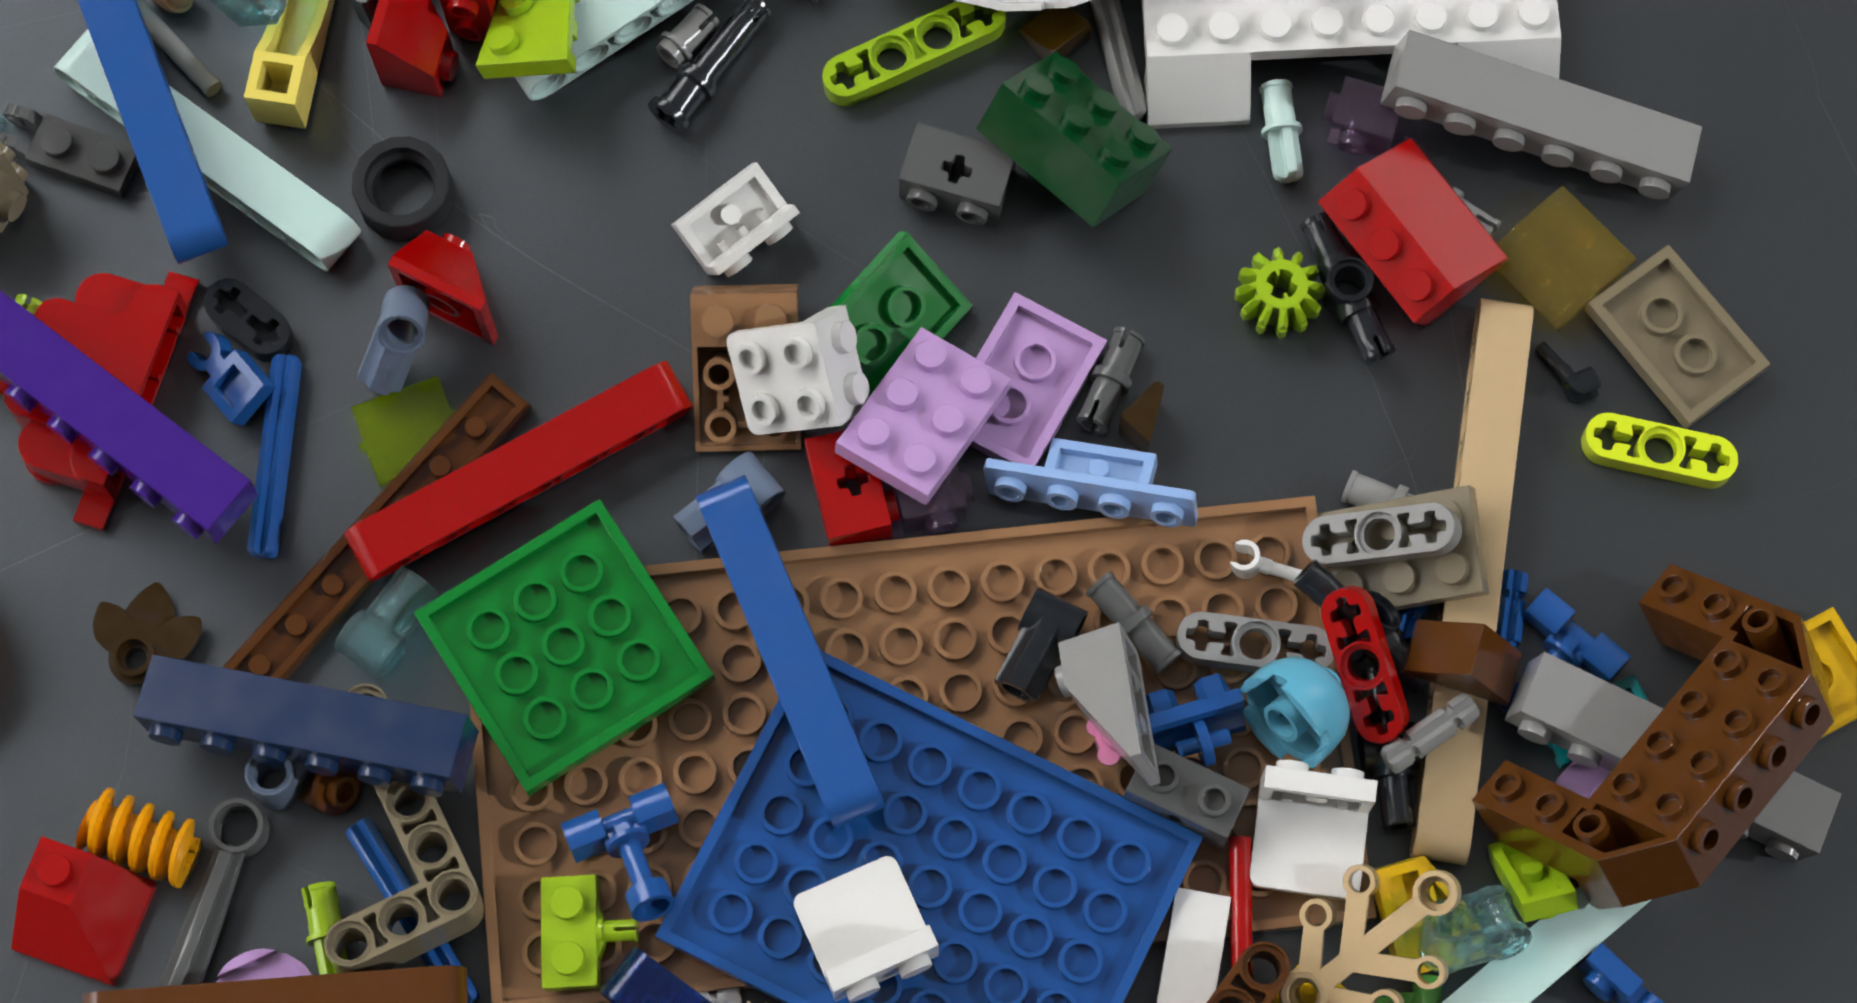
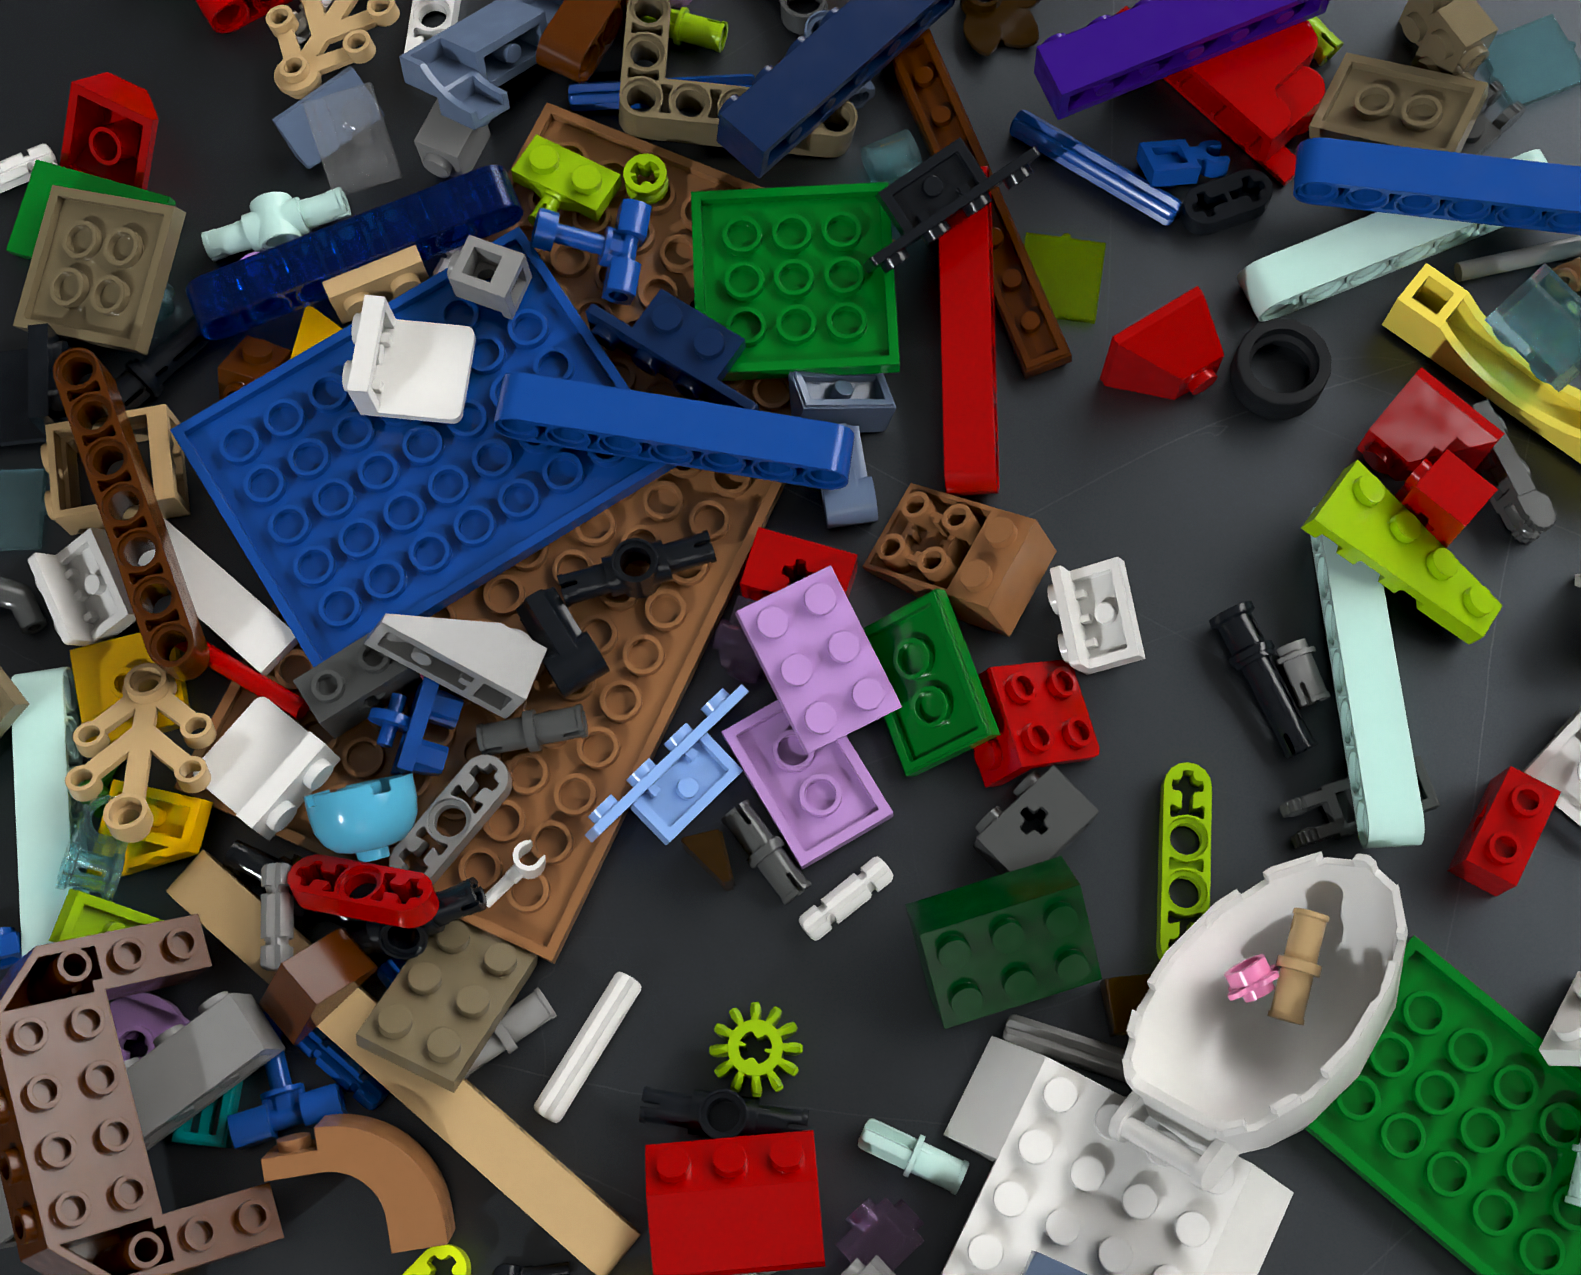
camera: 125 degrees right, 0 degrees up
sand blue piece [357,285,430,396] -> none
white bracket [726,305,870,435] -> none
light grey beam [1302,503,1462,568] -> none
none -> medium nougat arch [261,1114,456,1254]
none -> light grey brick [447,235,532,320]
none -> white axle [534,972,641,1123]
none -> black pin [557,530,717,607]
none -> dark blue bracket [585,288,759,411]
none -> lime bush [623,153,669,205]
none -> sand blue slope [788,371,896,433]
none -> white axle [799,856,894,941]
none -> black bracket [863,137,1041,274]
none -> red bracket [973,660,1100,788]
none -> dark tan plate [1309,52,1488,153]

